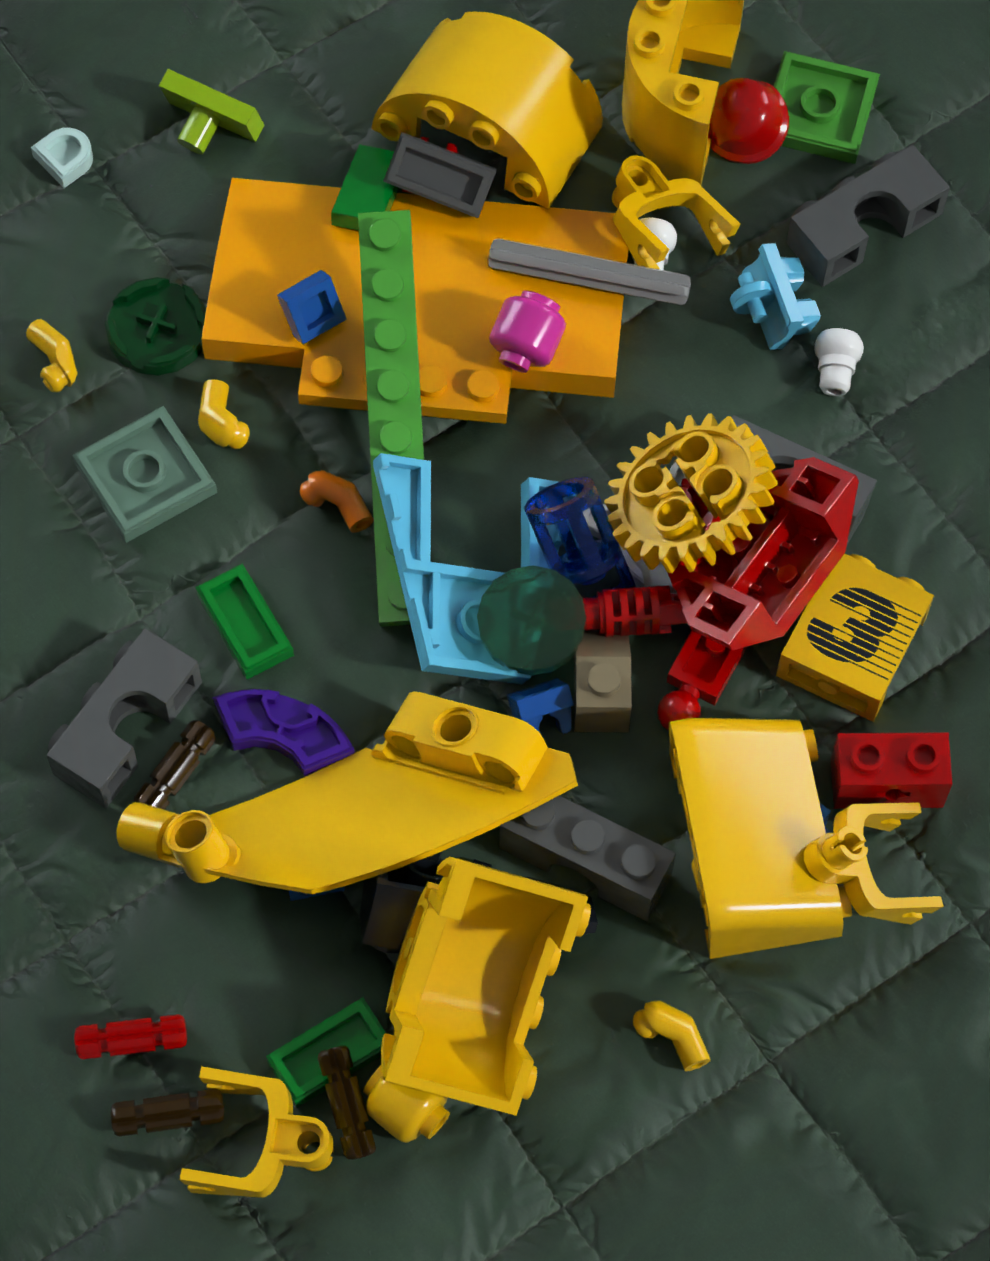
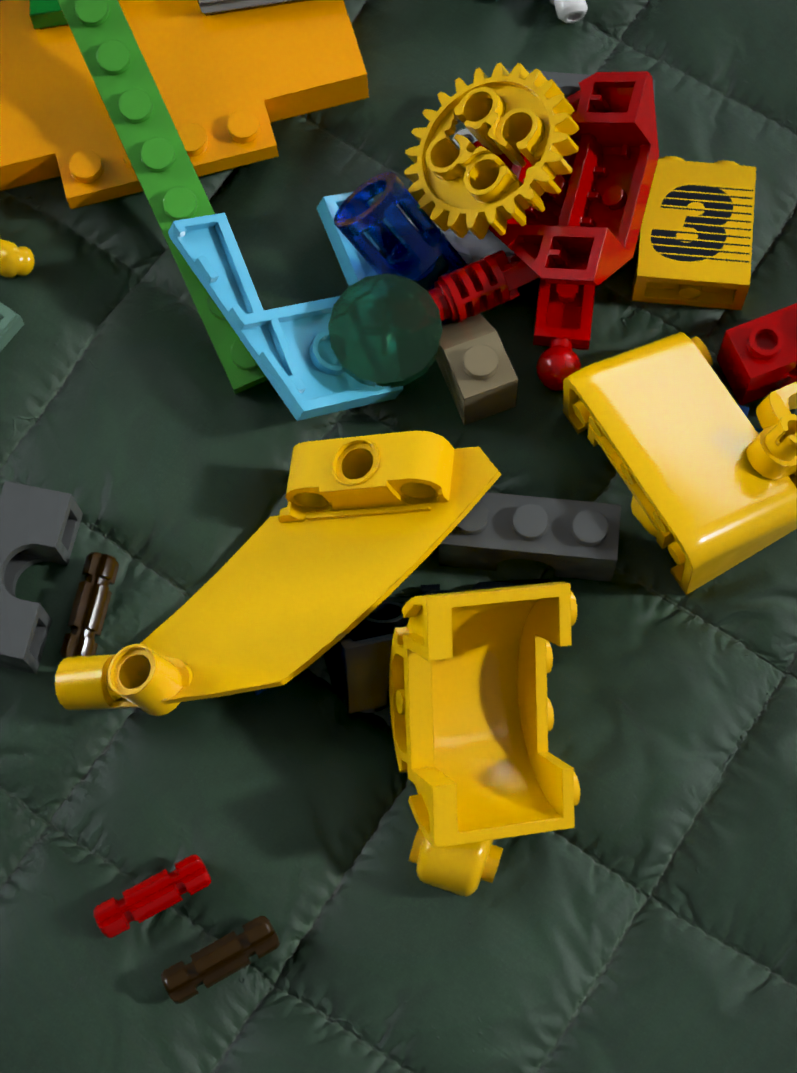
camera: 15 degrees left, 5 degrees up
yellow piece [180,1066,334,1198] -> none
green tile [195,563,294,680] -> none
dark purple tile [212,689,355,777] -> none
green tile [266,997,386,1108] -> none
blue tile [277,270,347,344] -> none
orange arm [300,470,374,533] -> none
dark brown axle [318,1045,376,1160] -> none
dark pink head [489,290,566,373] -> none
blue tile [506,678,574,734] -> none
yellow arm [633,1000,711,1071] -> none

